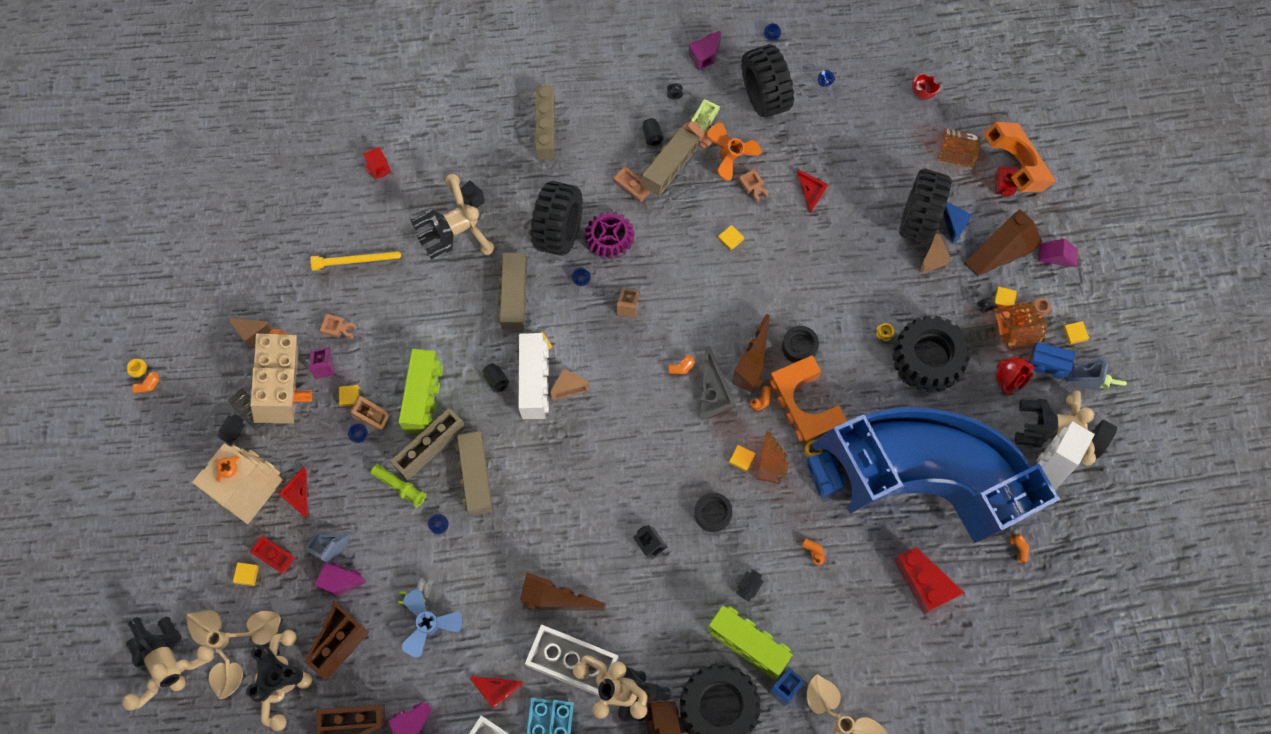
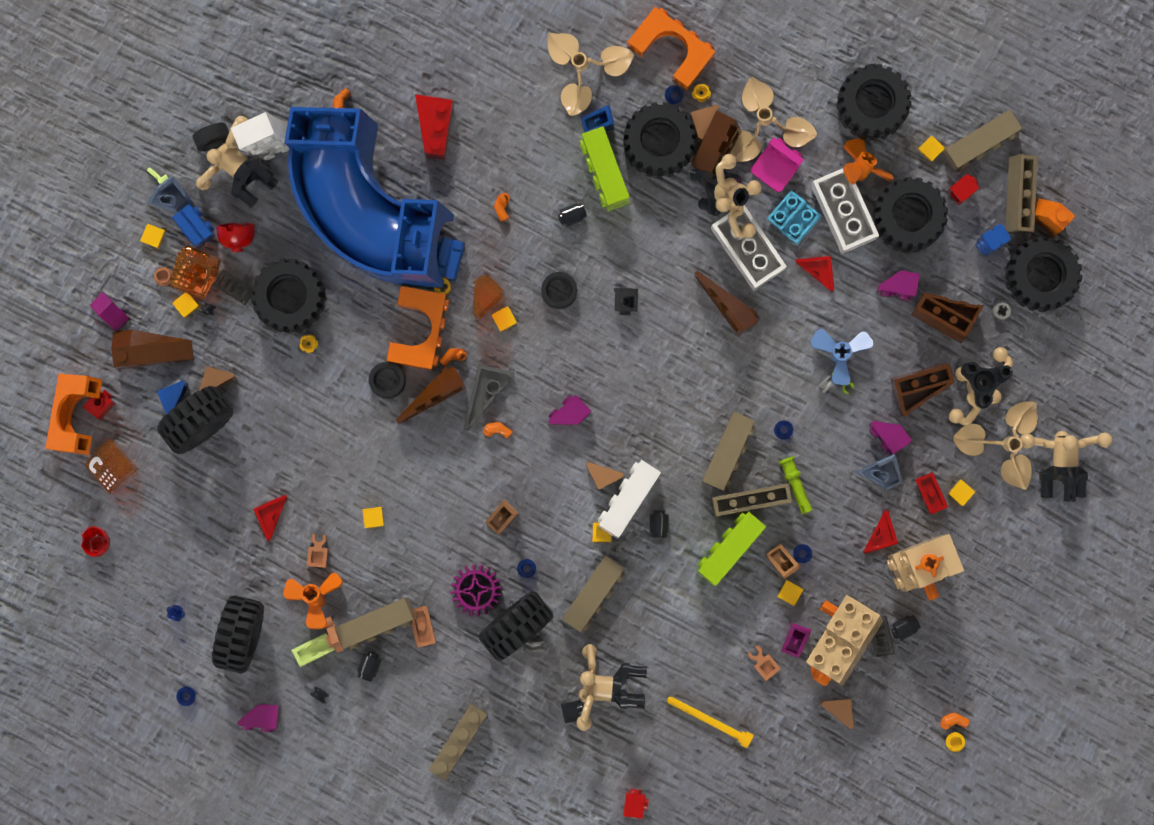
camera: 145 degrees left, 15 degrees up
none -> magenta slope [548,394,592,426]

